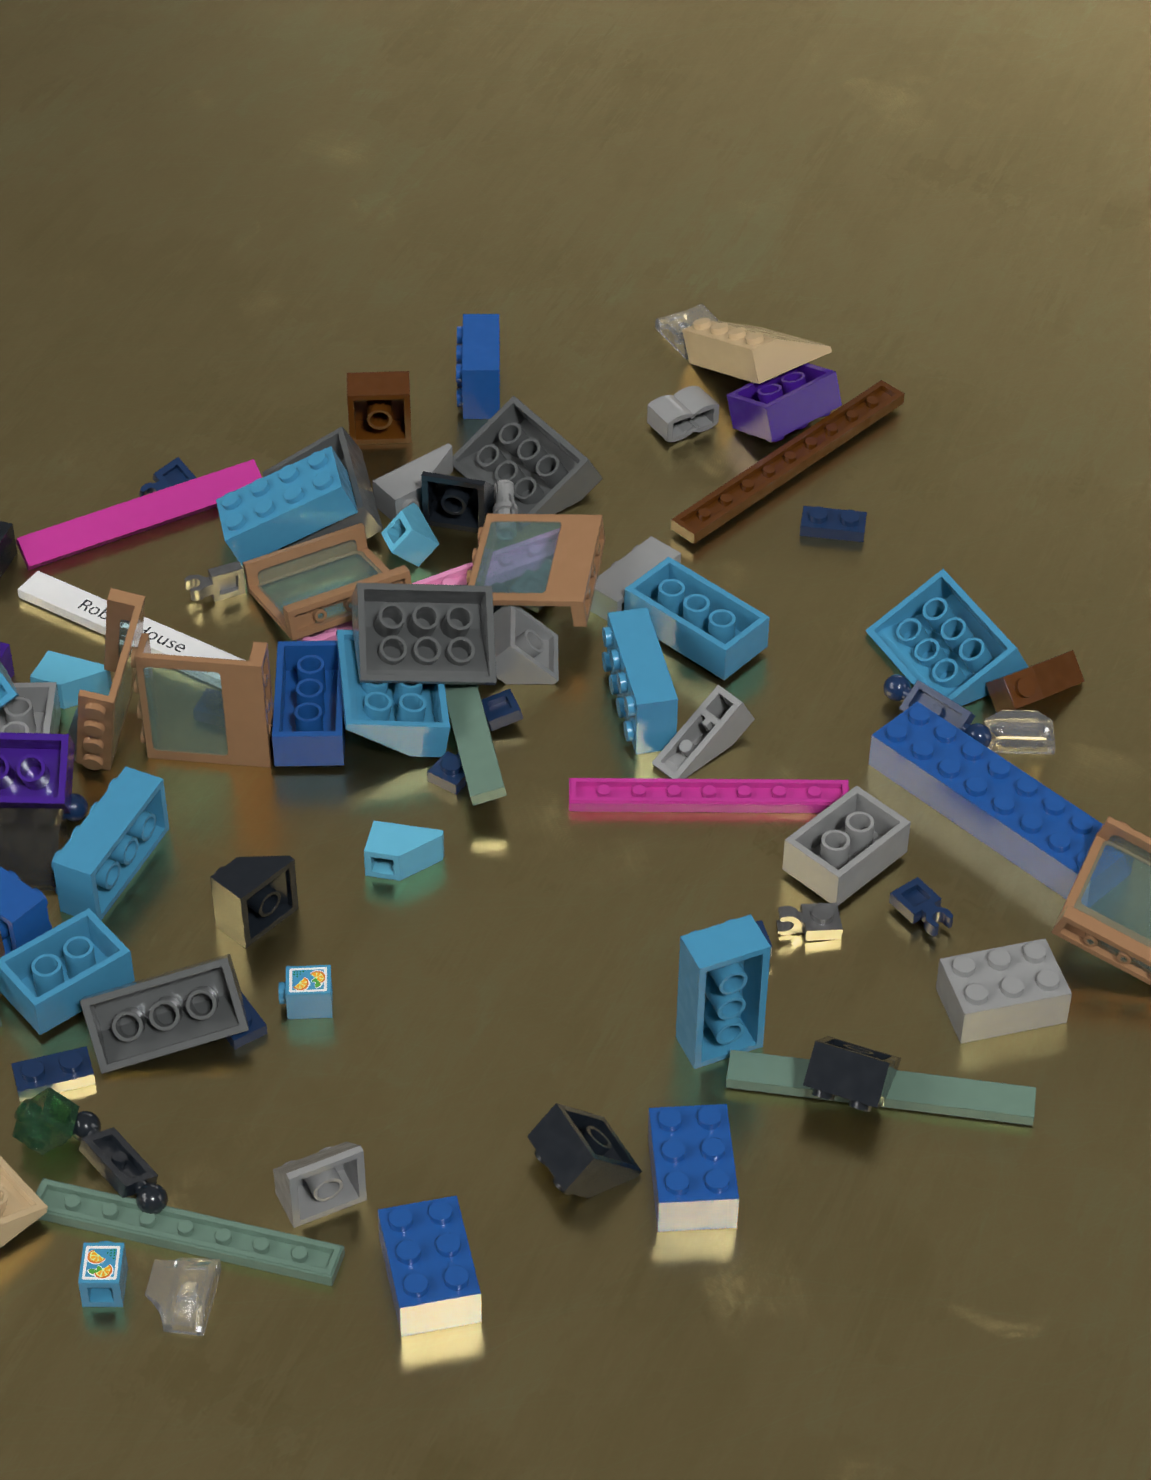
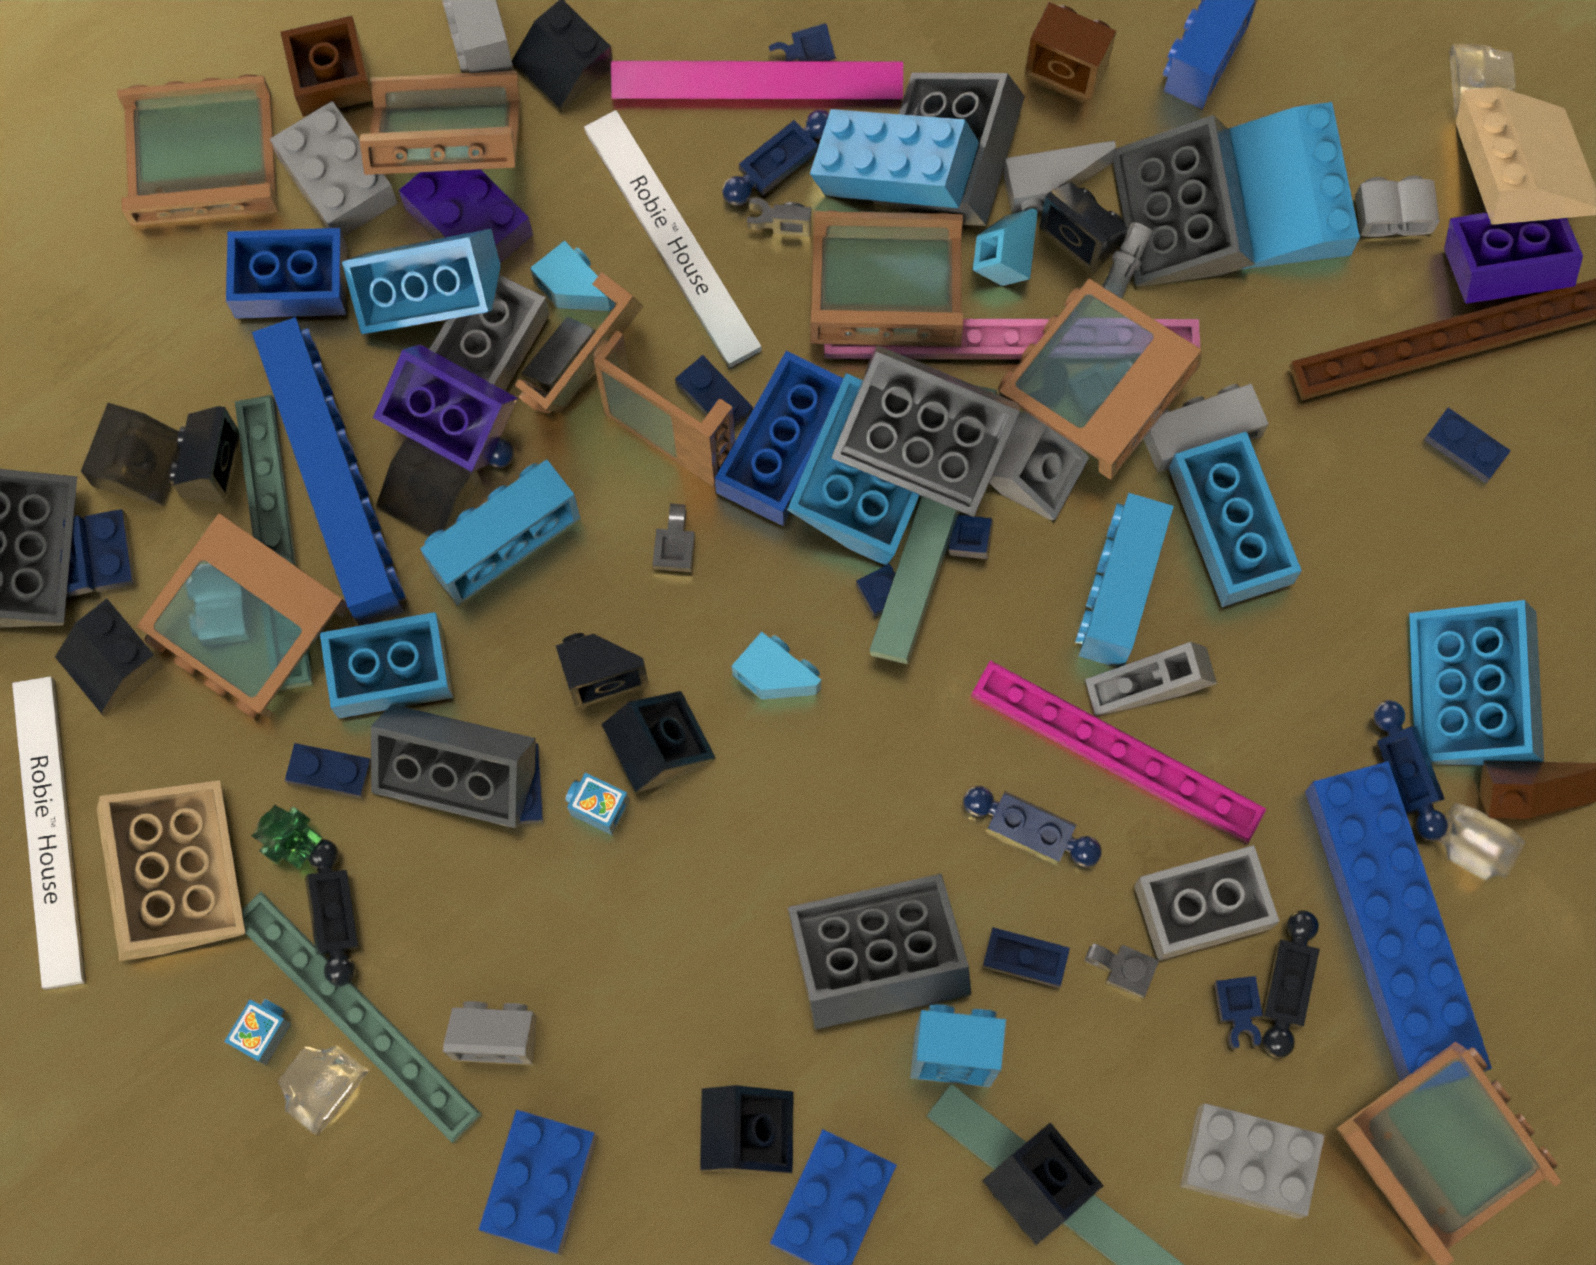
camera: 30 degrees right, 30 degrees up
none -> black slope [601,691,716,792]
none -> flat silver plate [653,503,695,572]
none -> dark blue plate [722,110,829,206]
none -> dark grey slope [788,874,972,1029]
none -> dark blue plate [963,786,1102,867]
none -> dark azure slope [1229,102,1360,269]
none -> black plate [1262,910,1320,1058]

